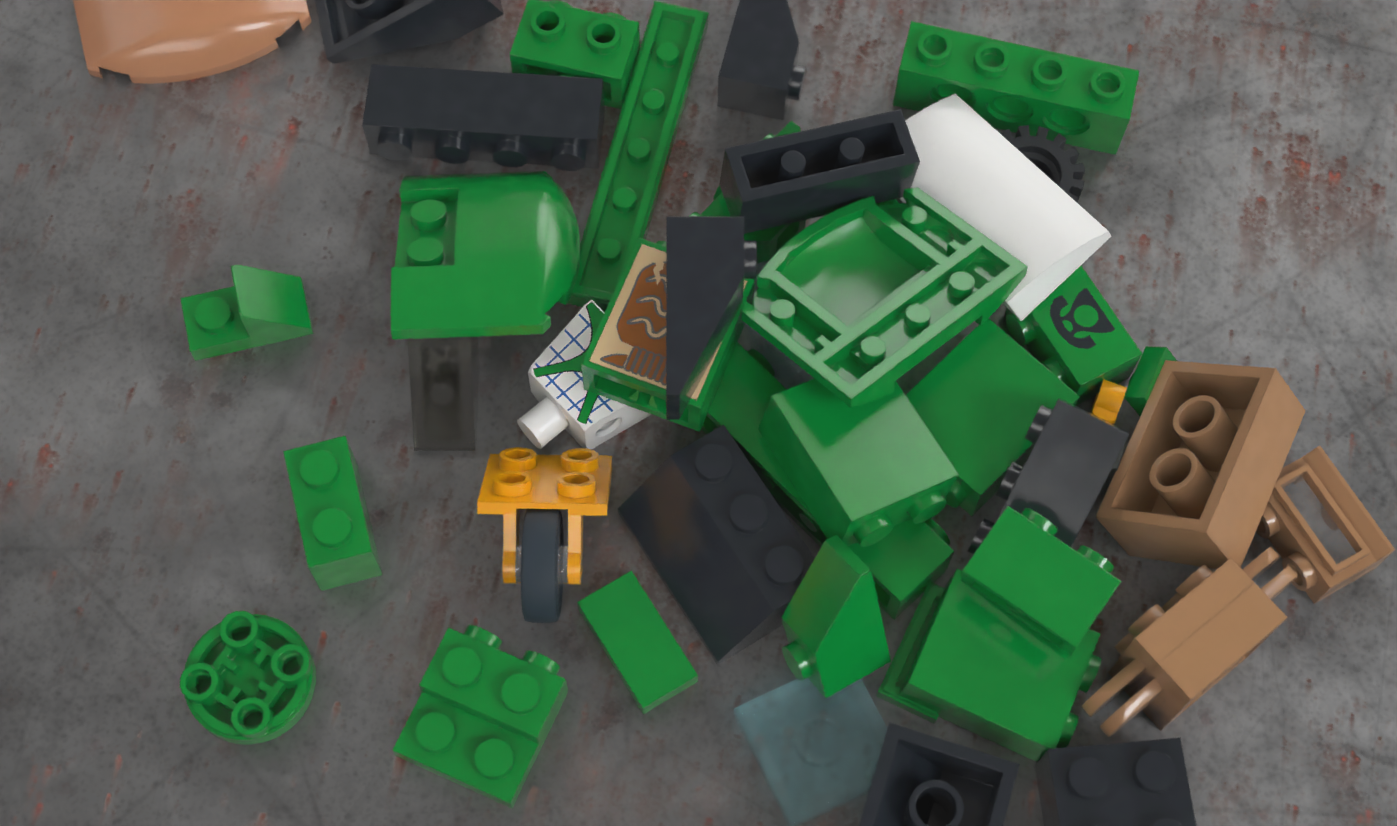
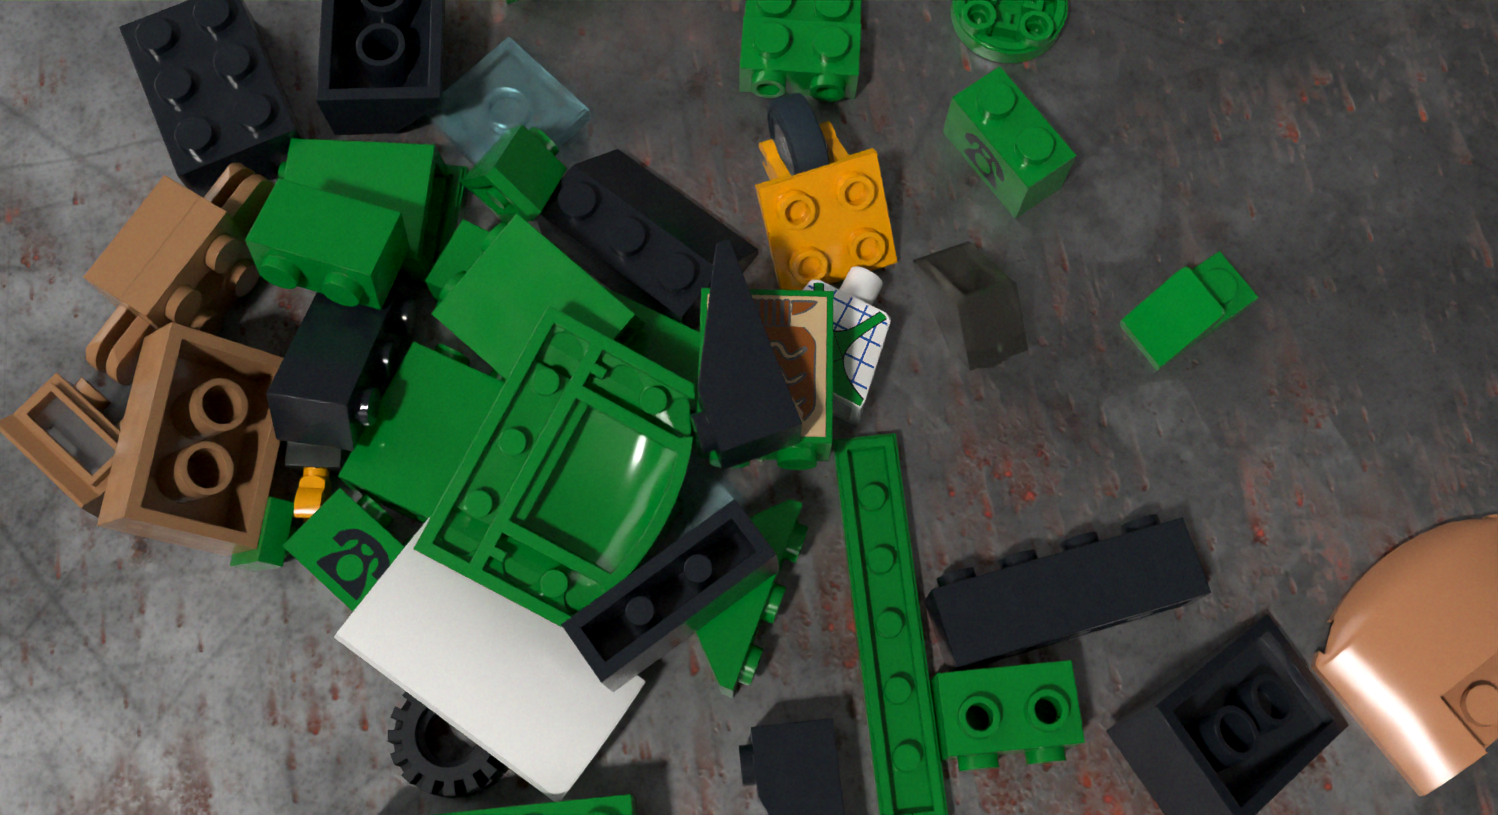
camera: 160 degrees right, 5 degrees up
green slope [391,171,581,340] -> none
green tile [577,570,698,715] -> none

